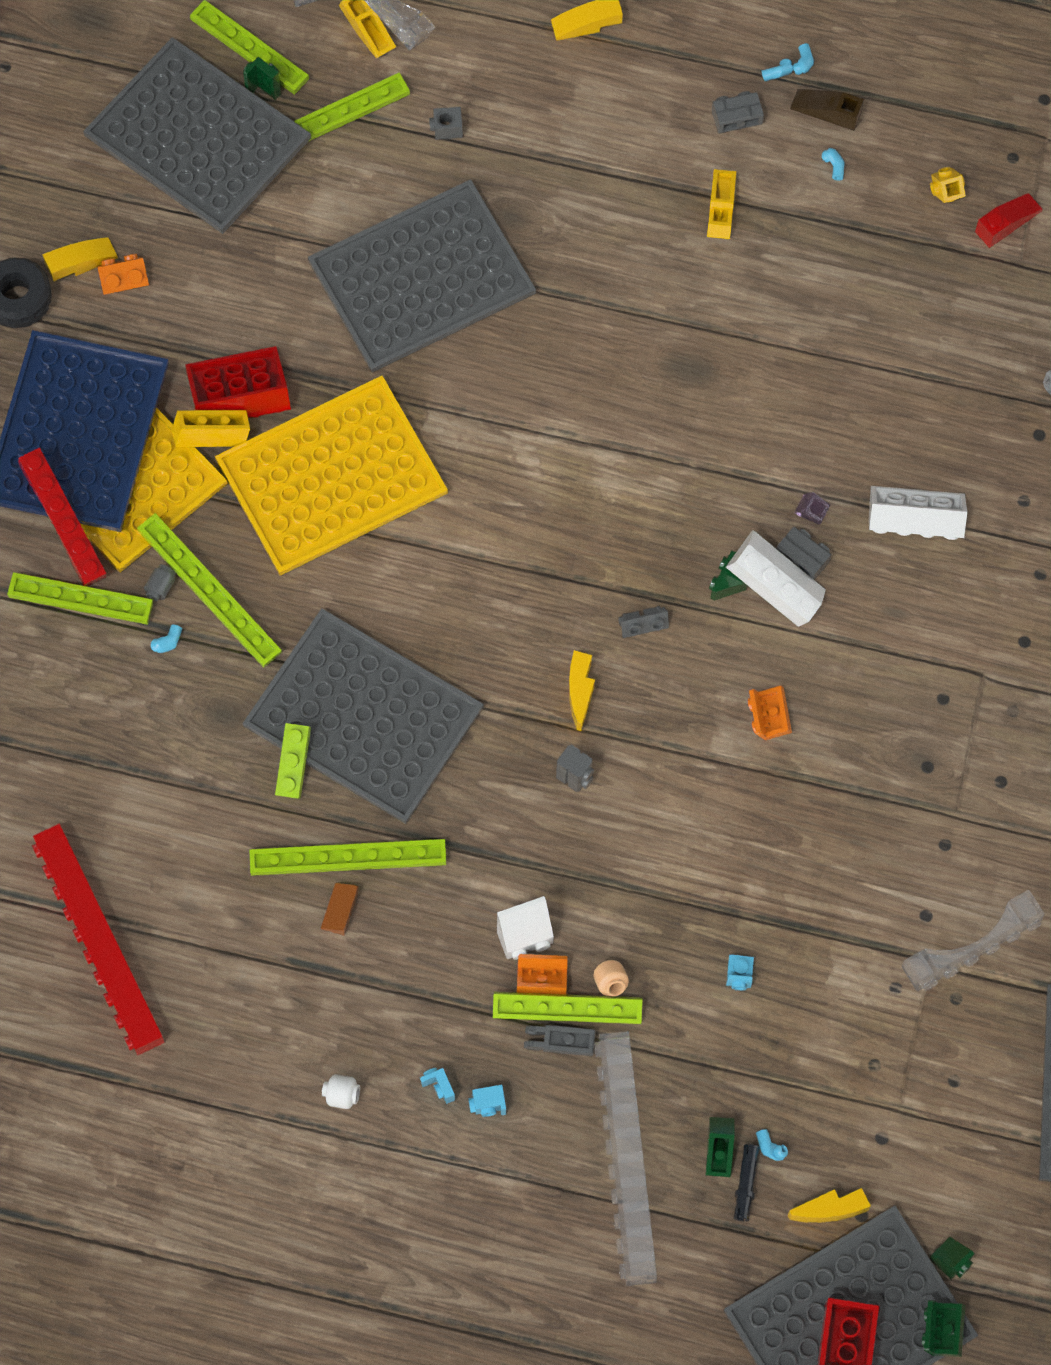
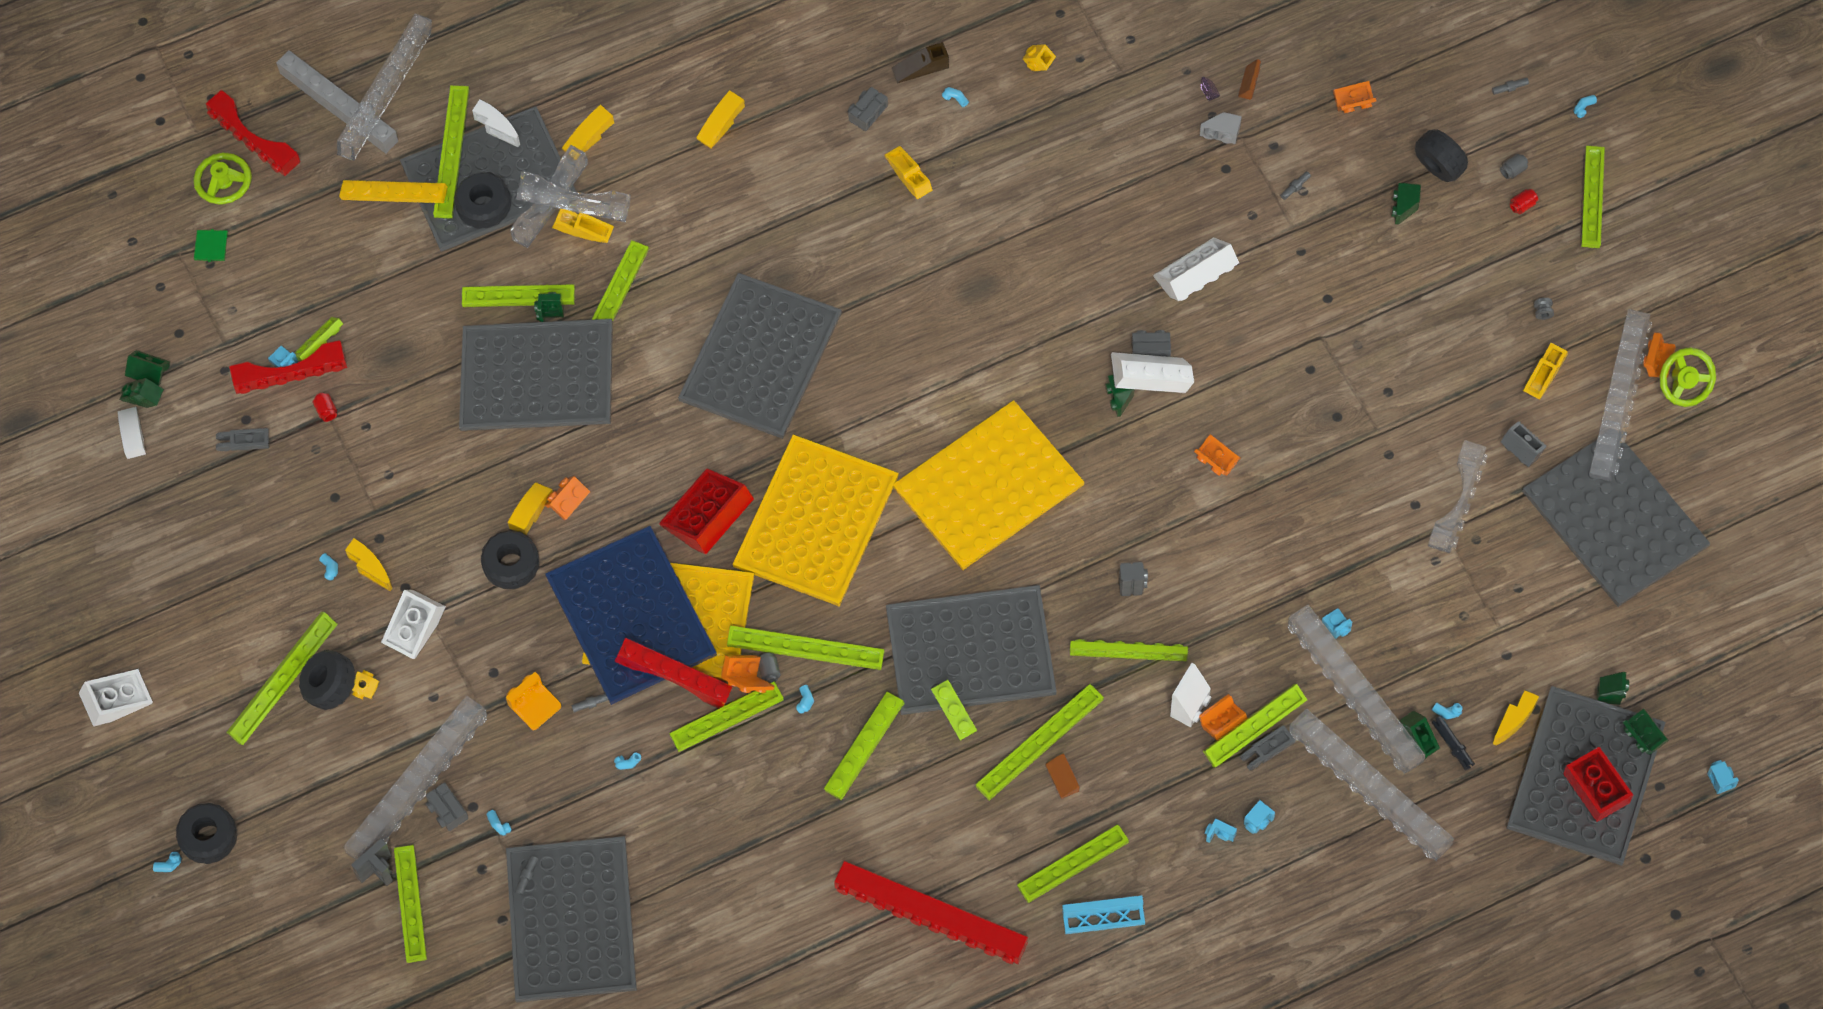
camera: 35 degrees left, 5 degrees down
yellow brick [172,410,250,447] -> none
white head [322,1074,360,1109] -> none
dark grey brick [429,107,463,140] -> none
yellow slope [569,650,595,731] -> none
light nougat head [593,960,629,996] -> none
dark grey hinge [618,606,669,638] -> none
medium azure arm [762,59,793,81] -> none
medium azure arm [793,44,814,75] -> none
slope [795,492,830,525] -> none
red slope [975,193,1043,248] -> none
none -> orange bracket [721,655,775,693]
none -> lime plate [824,692,904,800]
none -> yellow plate [894,400,1084,570]
none -> lime plate [1017,825,1129,903]
none -> medium azure fence [1062,896,1145,934]
none -> lime plate [1070,639,1188,661]
none -> clear brick [1288,605,1425,774]

